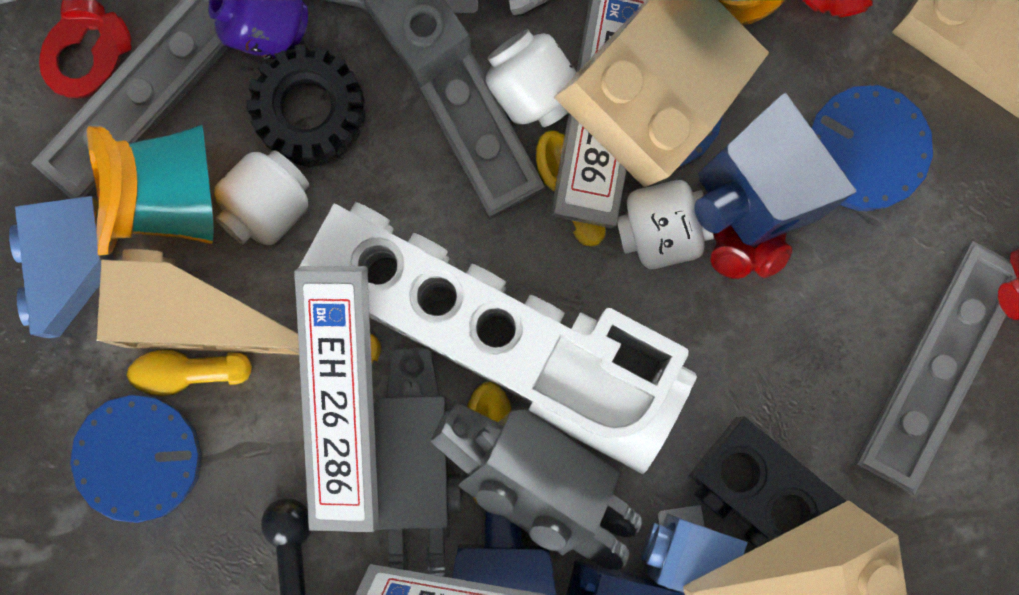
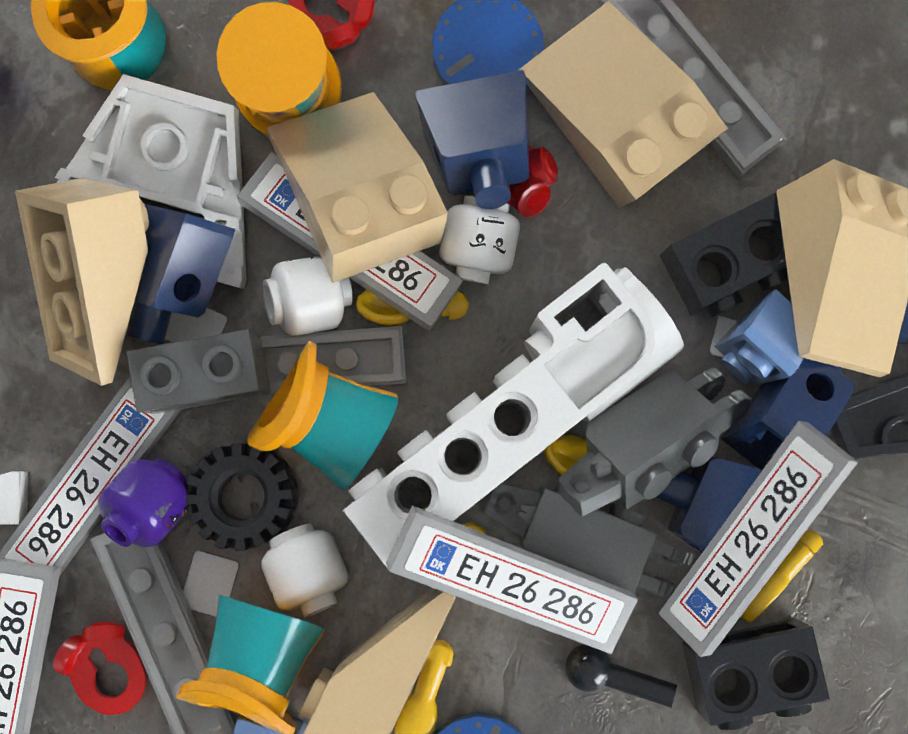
camera: 65 degrees left, 0 degrees up
none -> white sticker [183,551,239,617]
none -> hat [247,340,398,490]
none -> tan slope [518,1,728,208]

